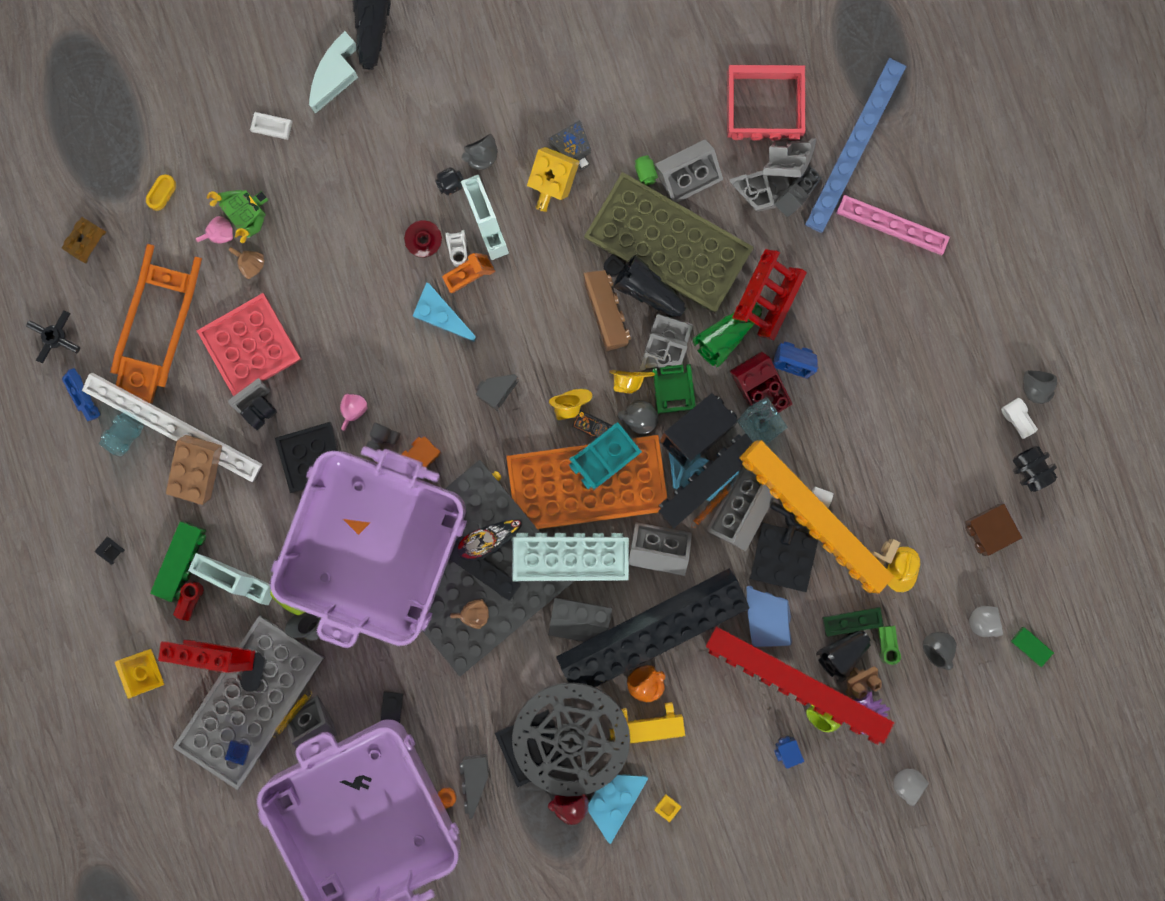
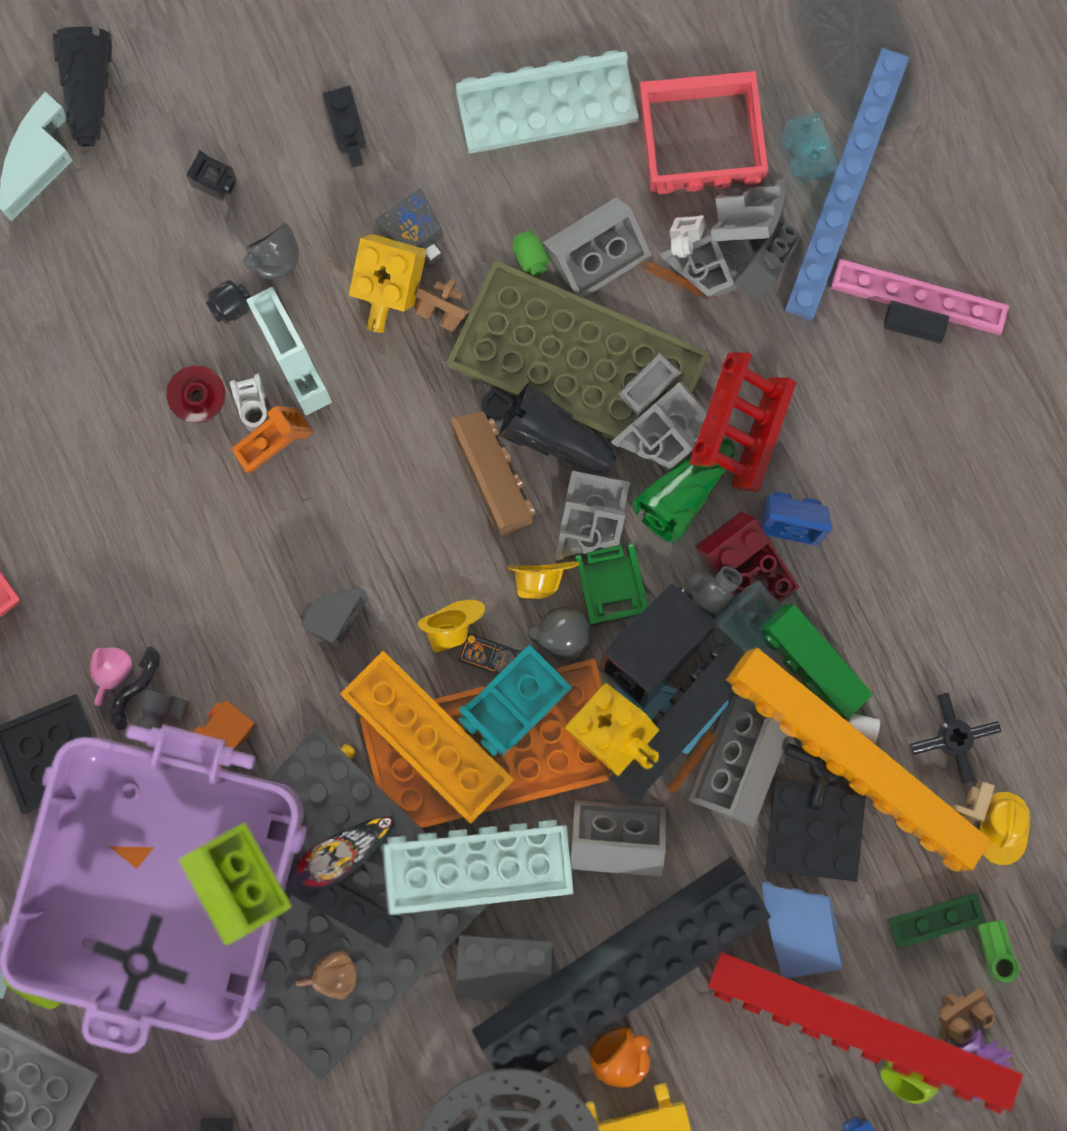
camera: 10 degrees left, 5 degrees down
dark grey piece [285,612,321,641] -> none
medium azure wing [413,282,476,342] -> none
black cone [816,631,871,683] -> none
none -> black bar [91,913,189,1012]
none -> black animal [110,646,160,730]
none -> lime slope [178,822,292,946]
none -> black window [186,150,236,201]
none -> black hinge [323,85,366,168]
none -> light orange plate [340,651,514,824]
none -> medium nougat hips [415,278,471,332]
none -> light aqua bracket [456,50,639,154]
none -> yellow brick [565,683,659,776]
none -> light grey slope [611,381,707,469]
none -> light grey tile [618,353,681,416]
none -> orange piece [639,261,718,300]
none -> white plate [670,216,706,258]
none -> dark grey piece [688,566,742,614]
none -> green brick [759,604,873,719]
none -> clear light blue brick [780,111,838,184]
none -> black pin [883,300,949,344]
none -> black bar [910,692,1001,784]

